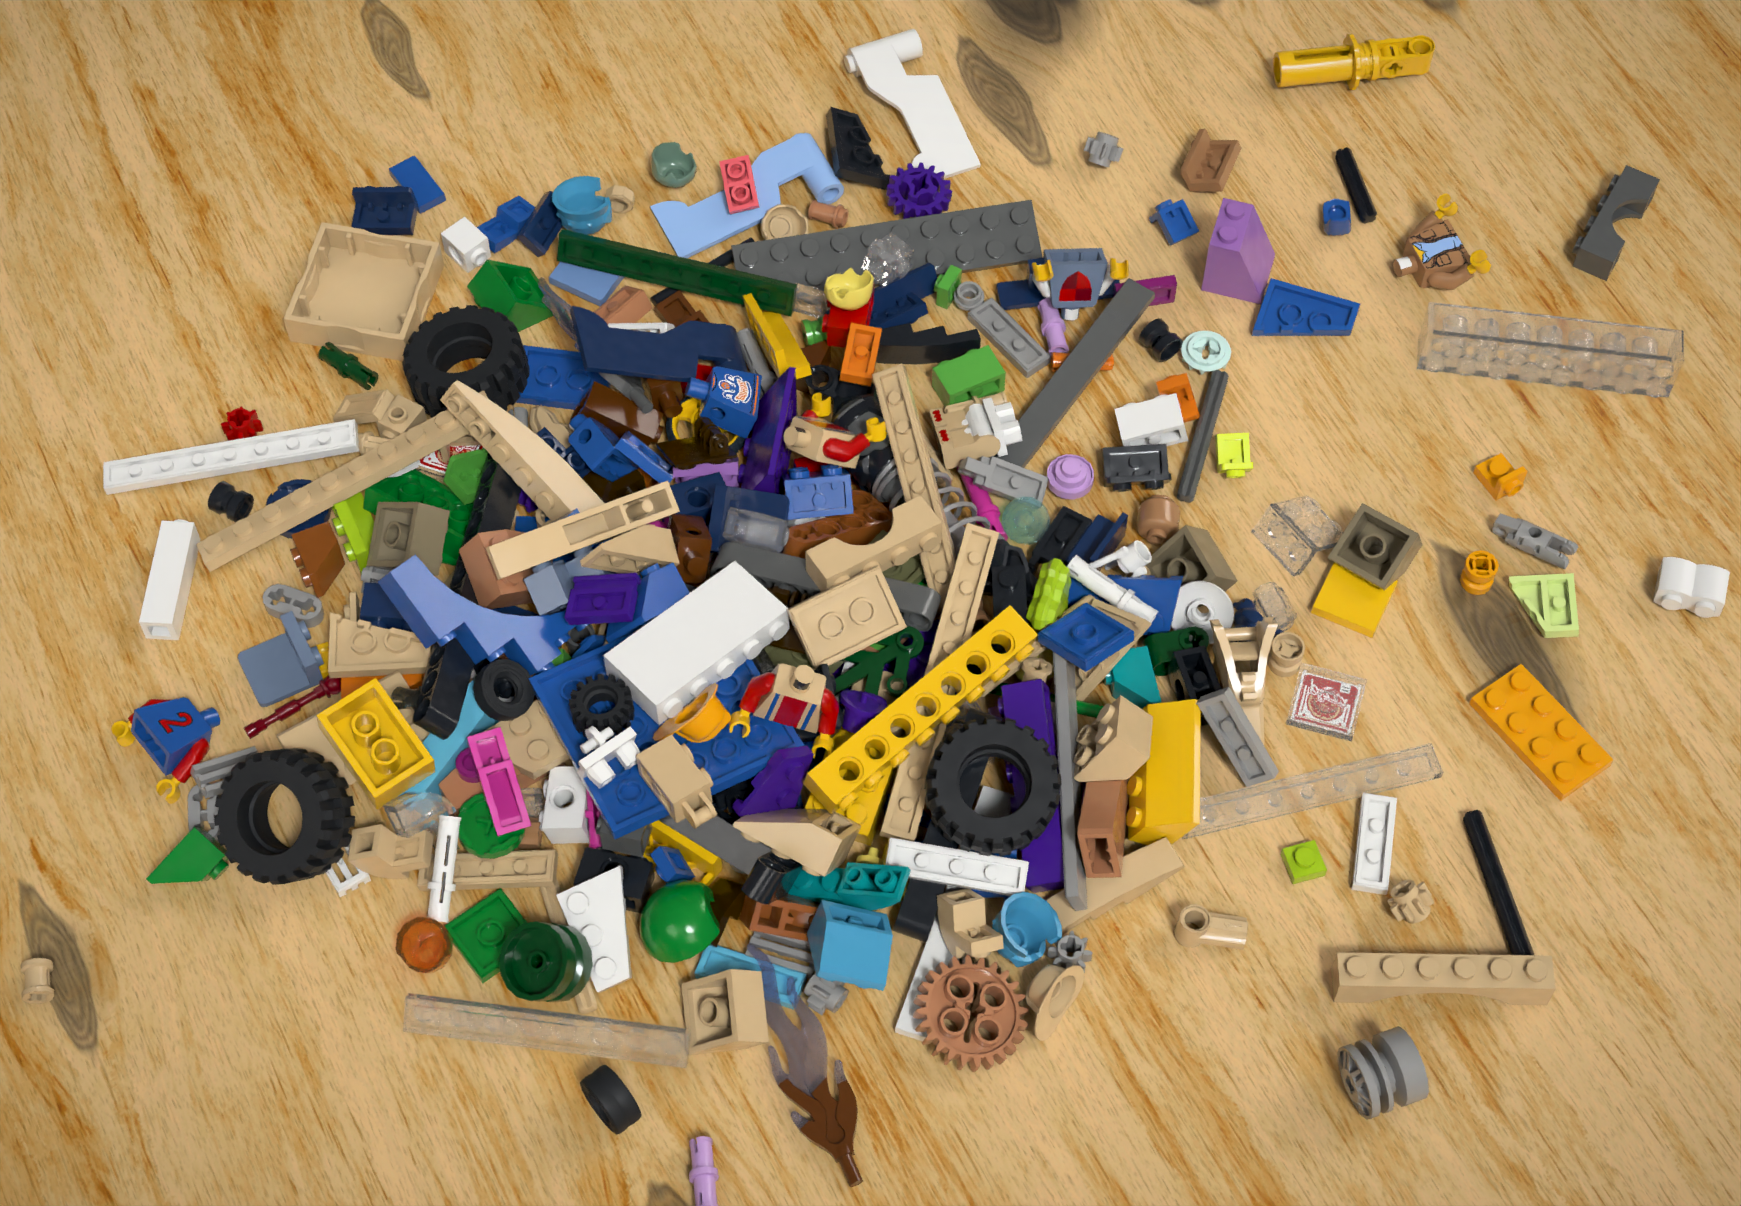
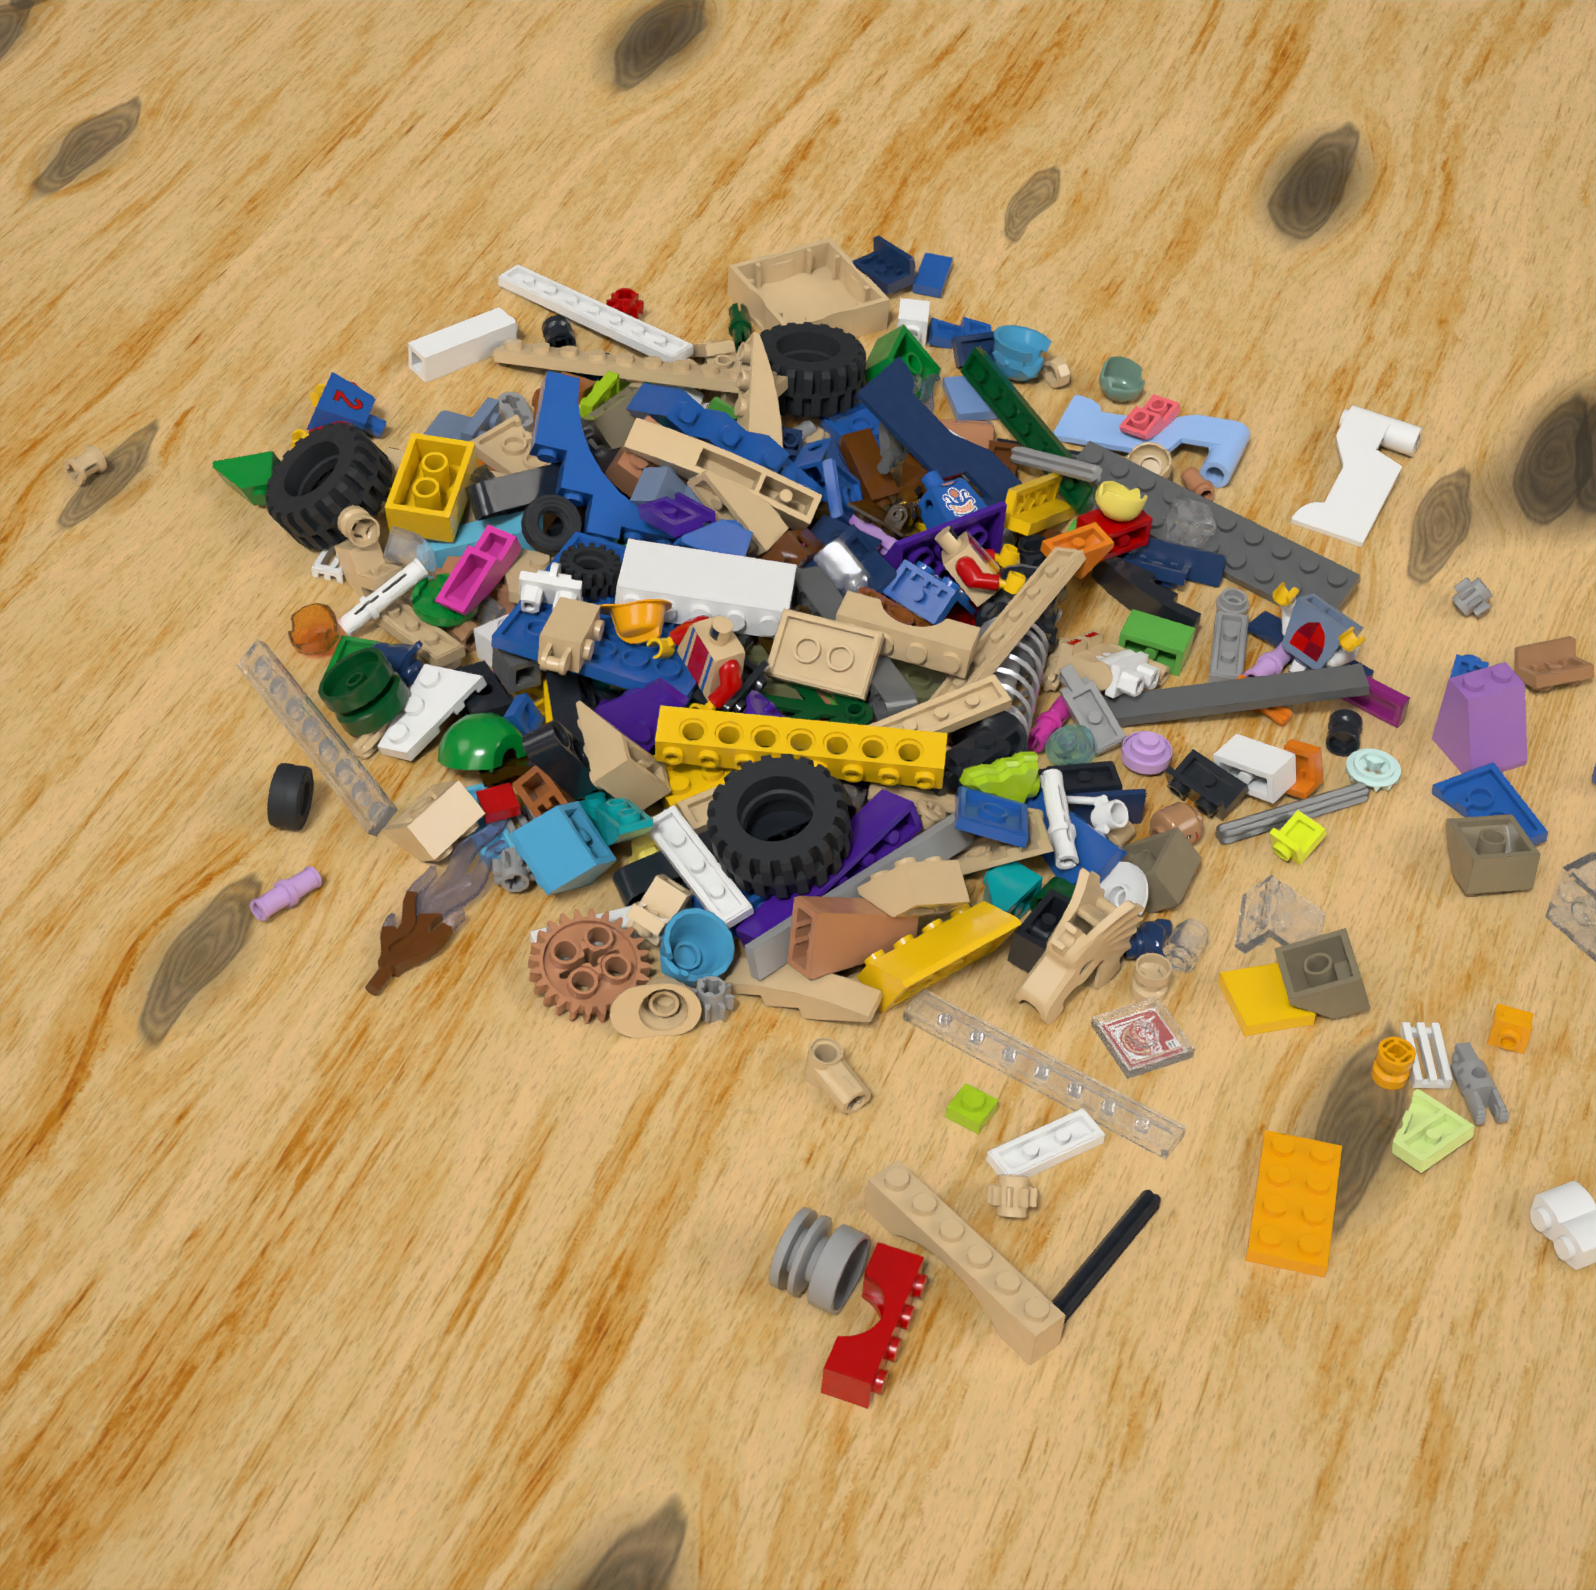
camera: 45 degrees right, 15 degrees down
black wing [826,107,890,190] -> none
dark purple gear [886,162,952,219] -> none
bright green plate [934,265,962,309] -> none
light grey plate [1197,687,1279,787] -> none
none -> tan wheel [337,505,380,548]
none -> dark blue animal [372,640,423,687]
none -> red tile [476,782,521,824]
none -> blue arch [626,383,824,495]
none -> red arch [821,1242,928,1409]
none -> light grey axle [1010,446,1102,483]
none -> white tile [1400,1022,1453,1089]
none -> dark tan slope [1445,814,1541,895]

